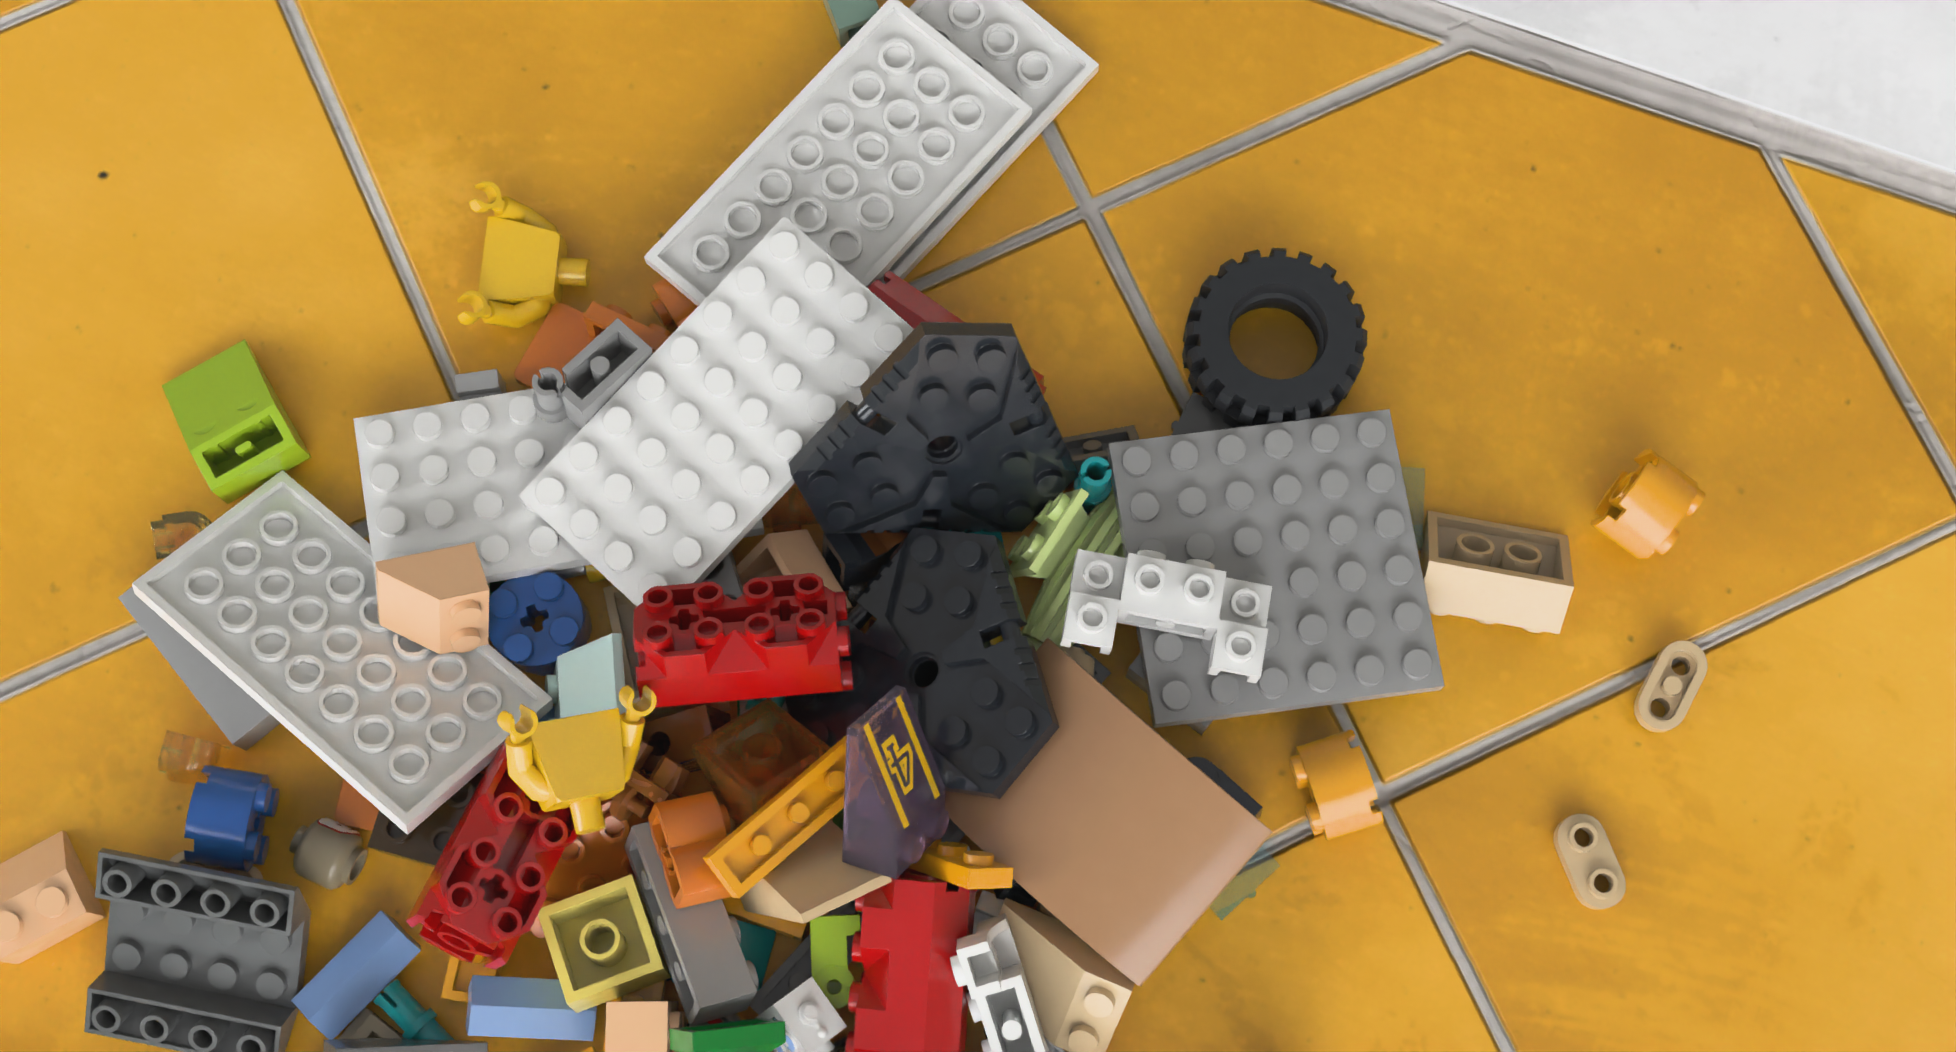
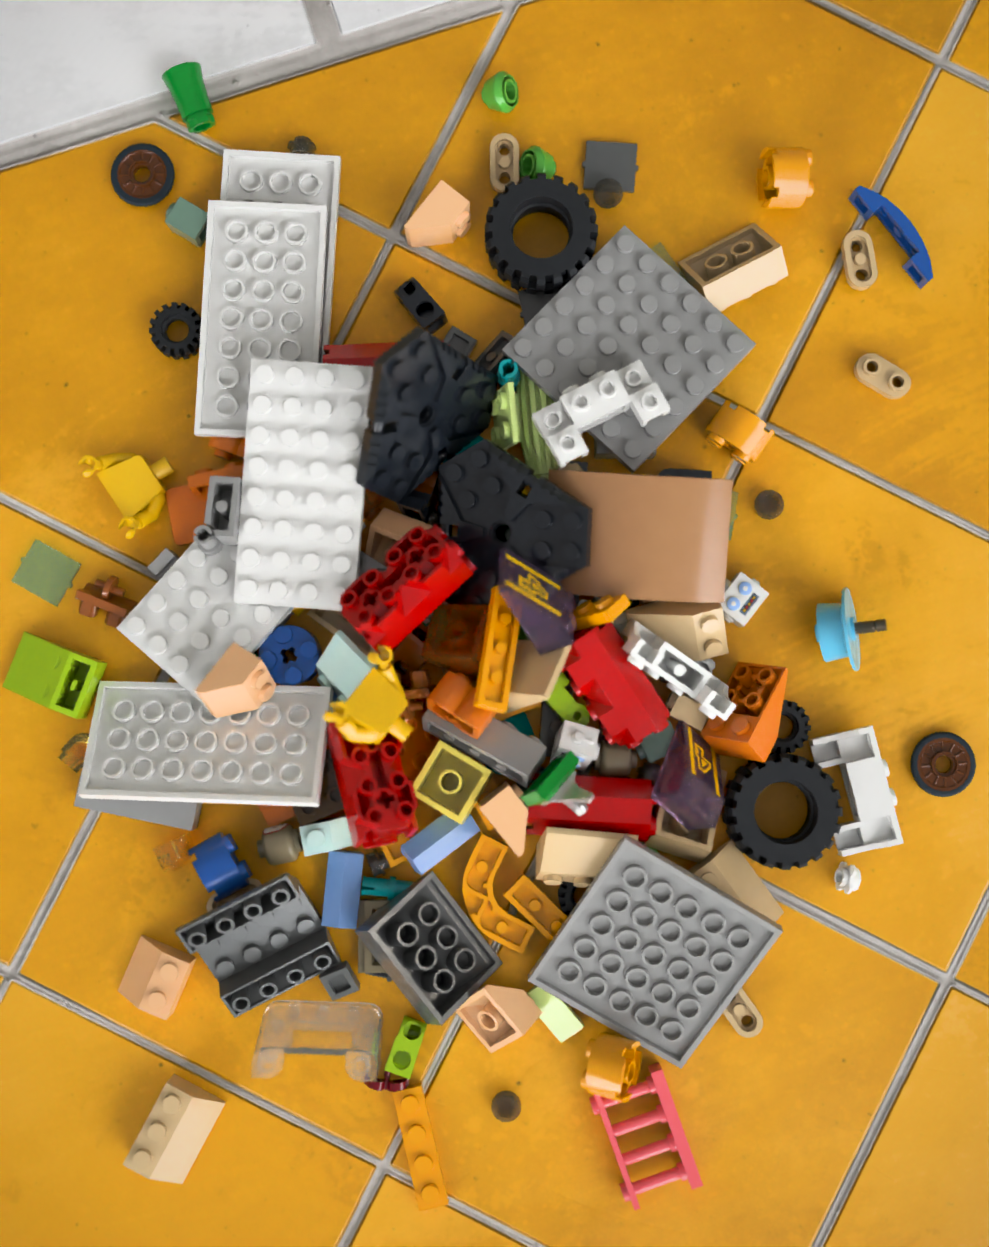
camera: 40 degrees left, 10 degrees up
none -> clear light blue piece [12,539,82,607]
none -> dark orange hips [75,575,137,628]
none -> black tyre [149,302,201,360]
none -> clear smoke plate [287,136,316,154]
none -> light aqua slope [299,815,353,856]
none -> clear smoke plate [365,849,390,877]
none -> black leg [393,277,448,334]
none -> light nougat slope [404,180,471,248]
none -> dark grey tile [444,325,477,357]
none -> bright green cone [481,71,519,113]
none -> tan plate [490,133,519,194]
none -> bright green cone [519,146,556,180]
none -> dark grey piece [582,140,639,193]
none -> clear smoke plate [593,178,623,208]
none -> white head [720,572,770,628]
none -> clear smoke plate [754,490,784,520]
none -> blue slope [848,186,933,289]

